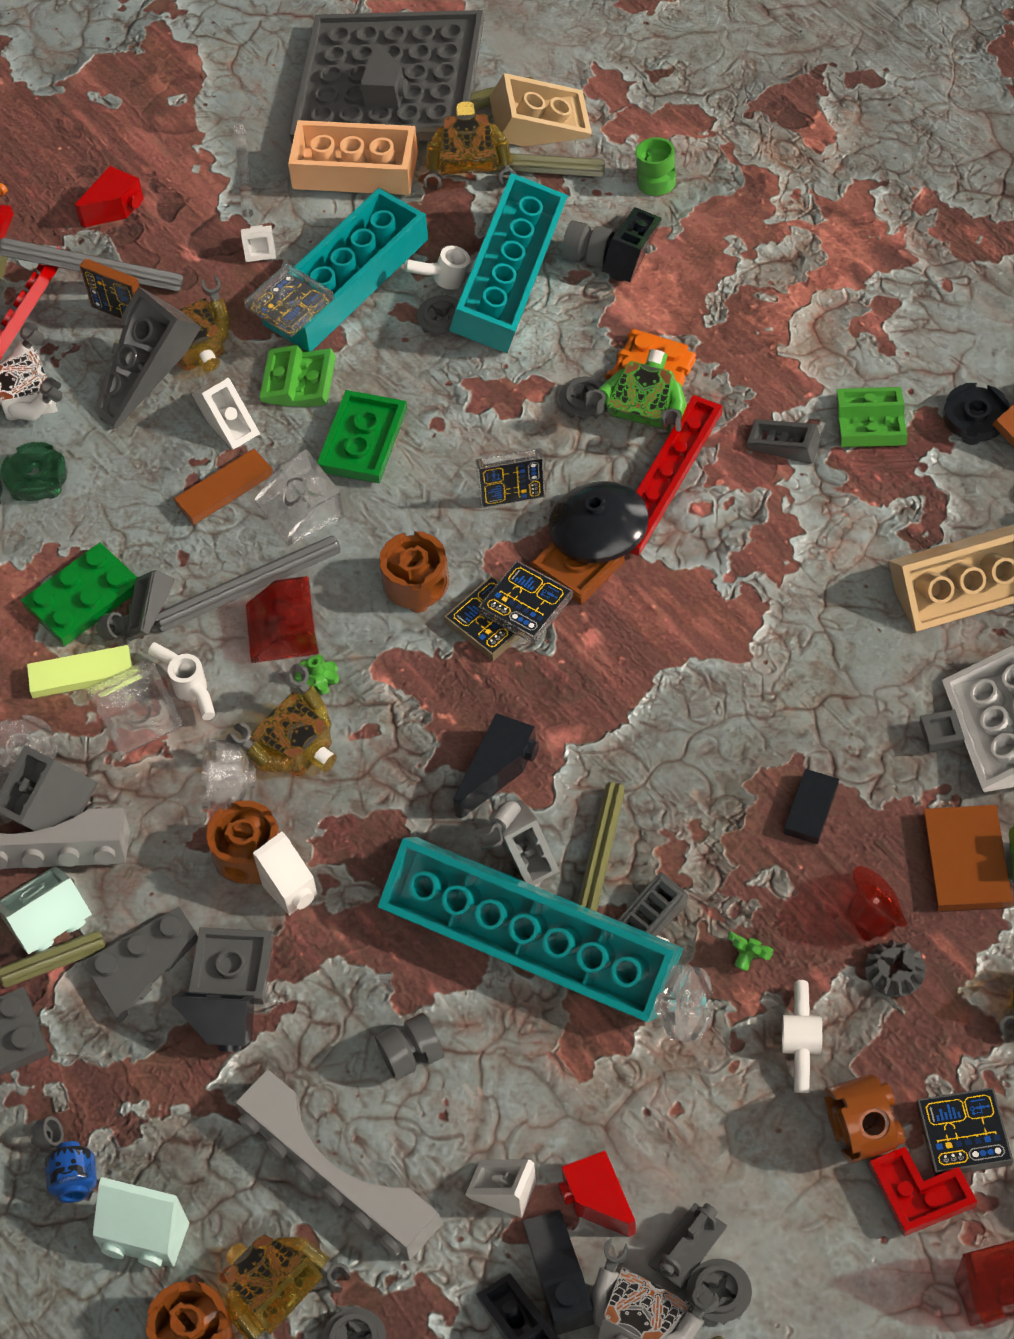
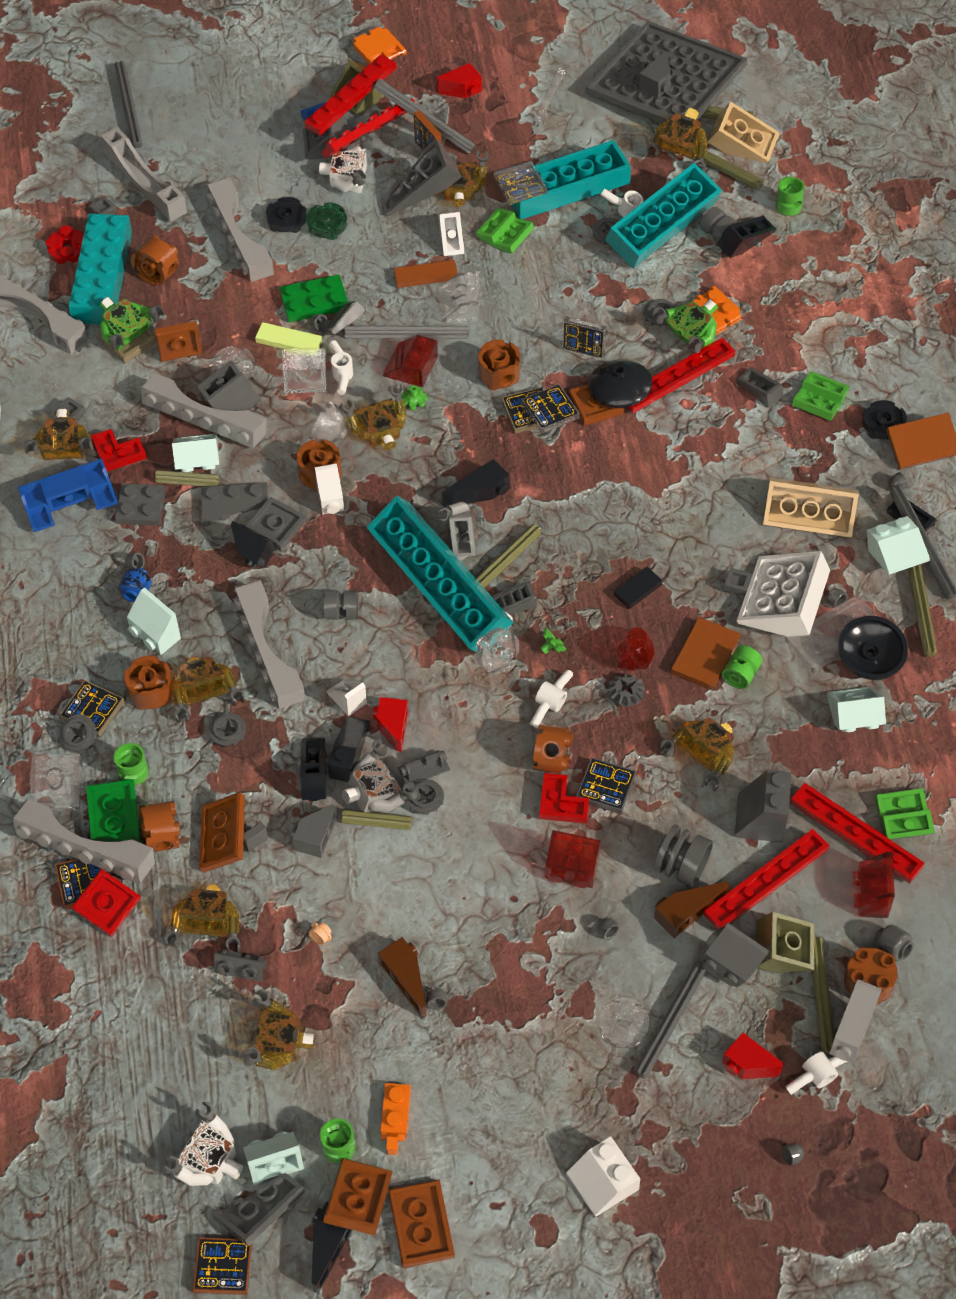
camera: 25 degrees right, 0 degrees up
white tile [241,225,276,262] -> none
light nougat brick [288,120,418,195] -> none
green plate [317,390,407,484] -> none

